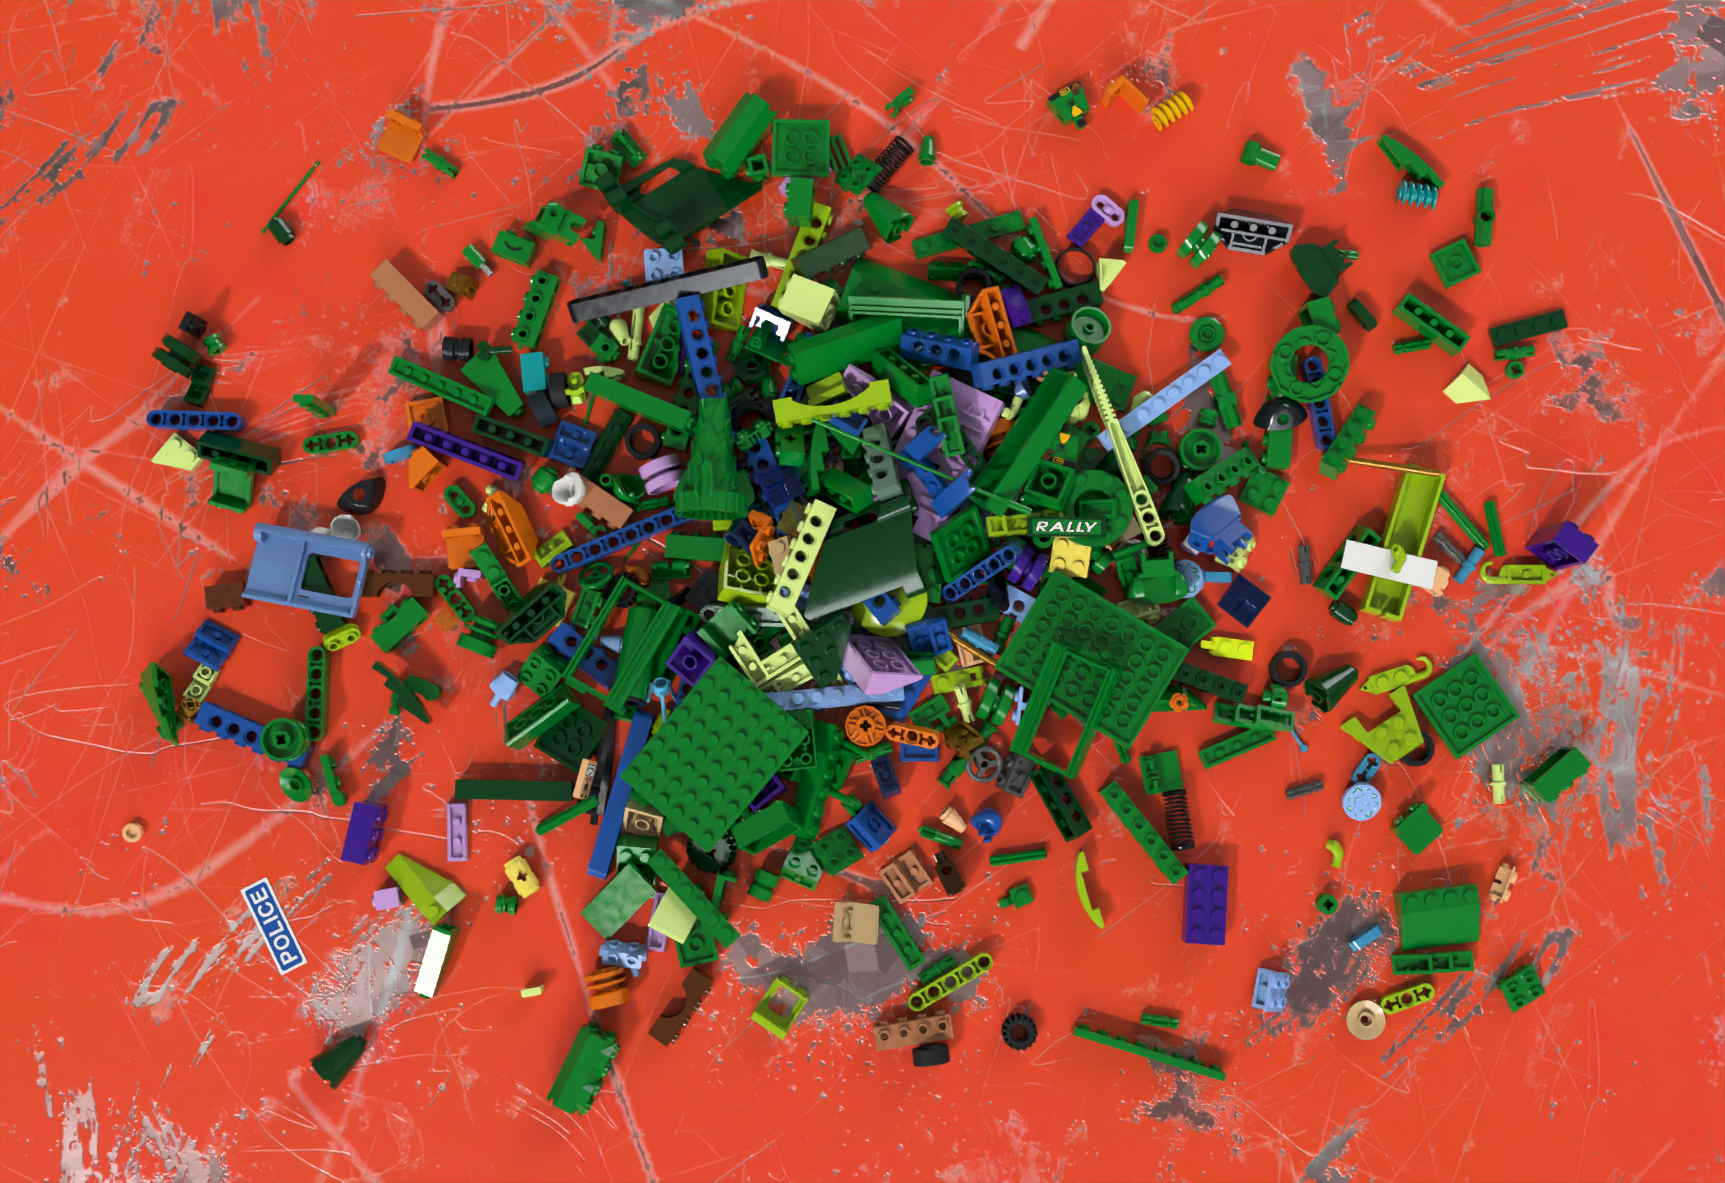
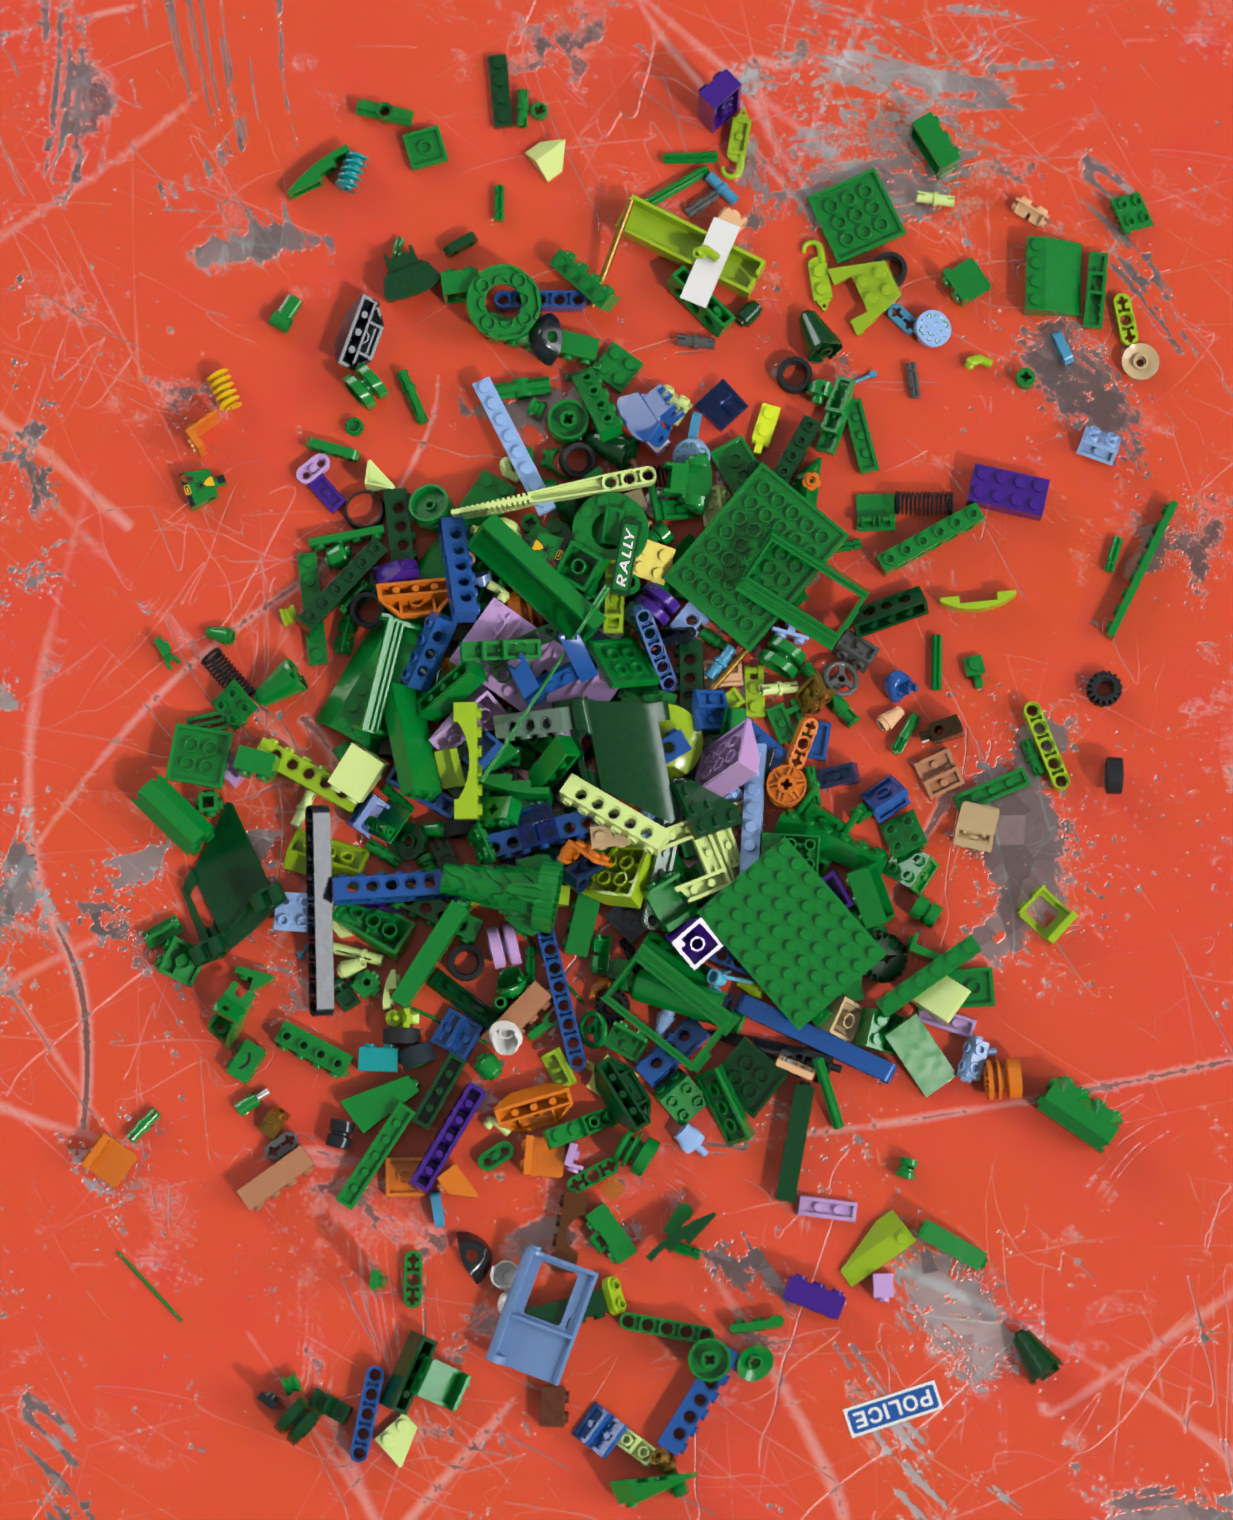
camera: 80 degrees left, 5 degrees down
dark green brick [268,217,296,246] -> none
dark green bar [476,341,513,361] -> none
light yellow piece [504,855,540,899] -> none
yellowish green tile [521,984,544,998] -> none
reddish brown arch [648,966,713,1047] -> none
black tyre [731,400,765,432] -> none
clear yellow piece [776,500,818,544] -> none
dark green brick [790,227,870,280] -> none
nougat brick [873,1009,954,1051] -> none
green wheel [1189,317,1225,352] -> none
green brick [1391,292,1471,357] -> none

